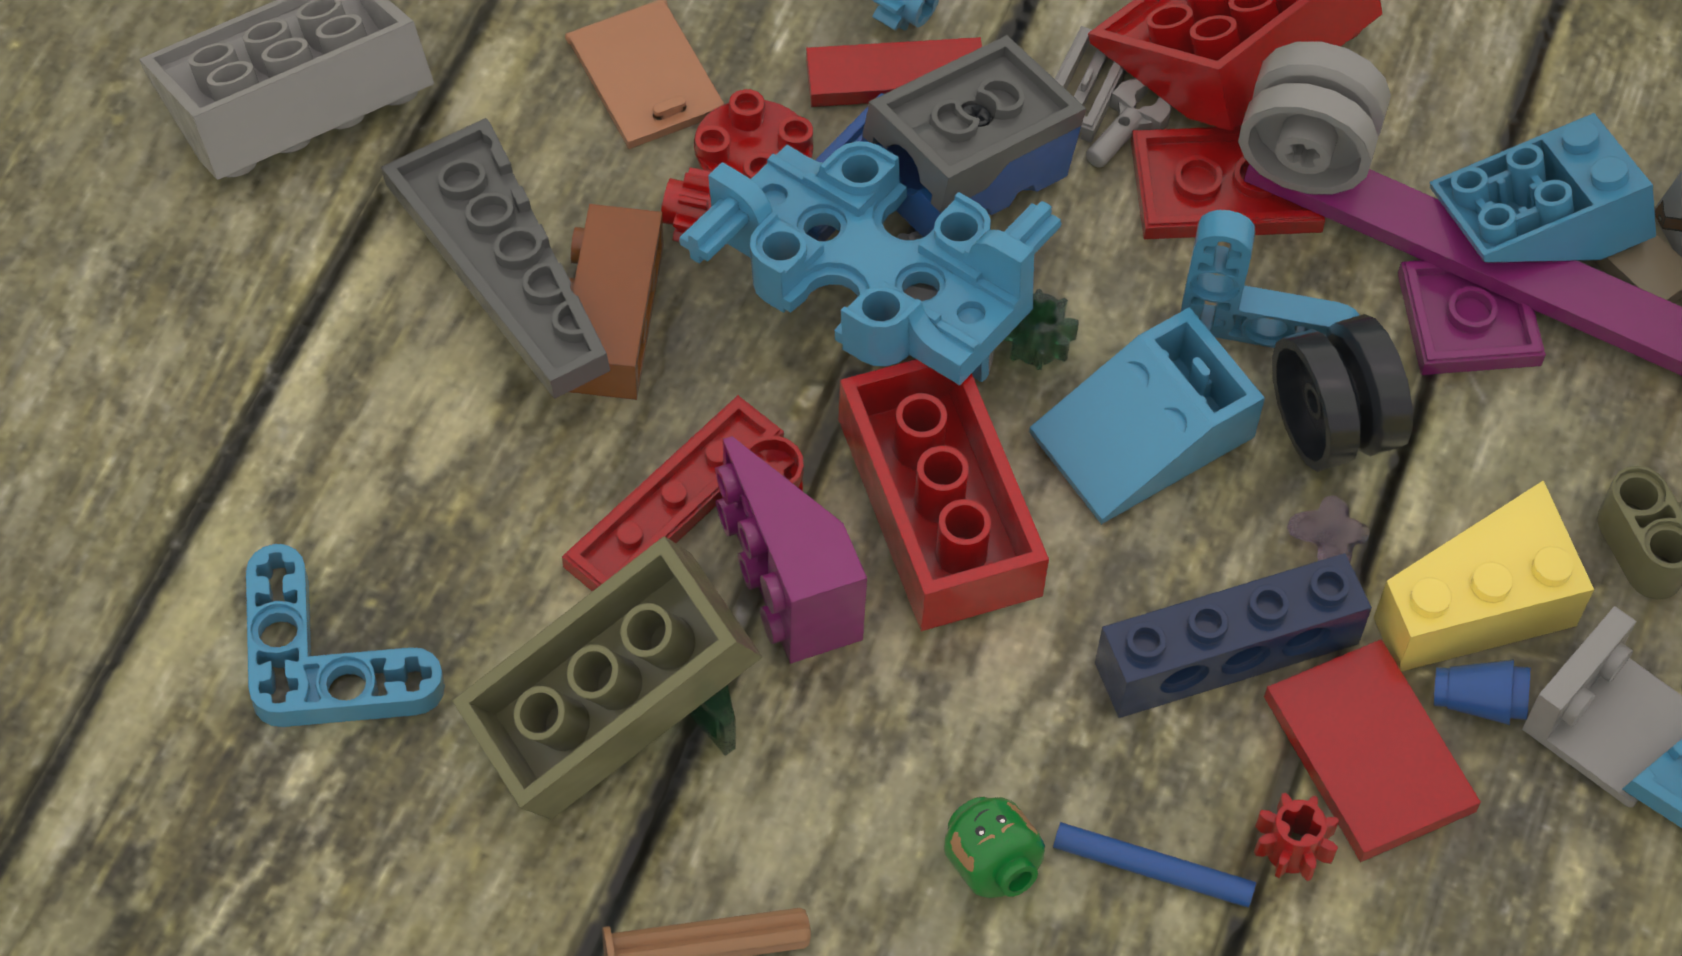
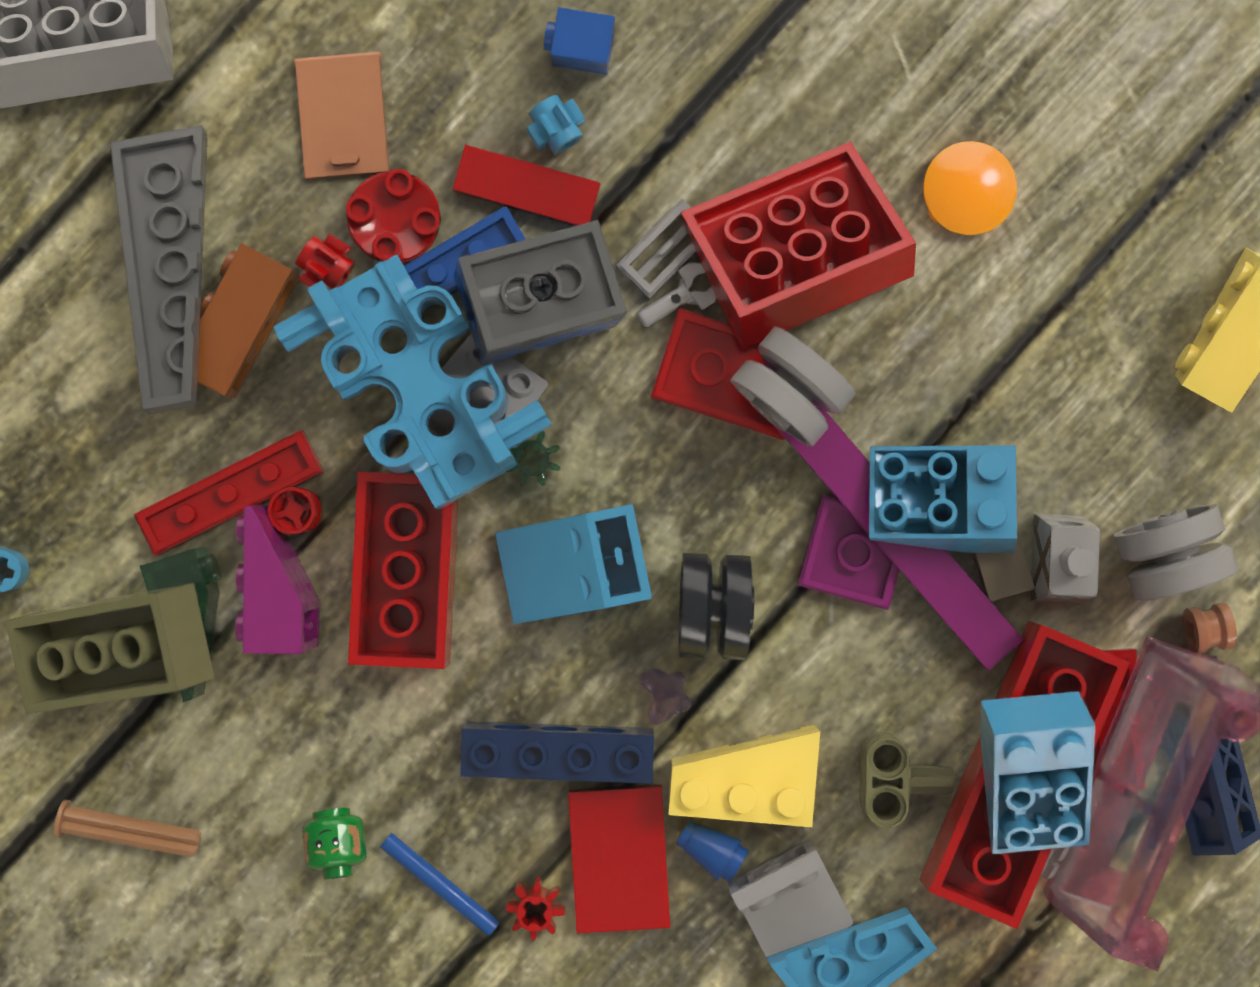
camera: 30 degrees right, 30 degrees up
dark azure beam [1180,210,1359,348] -> none

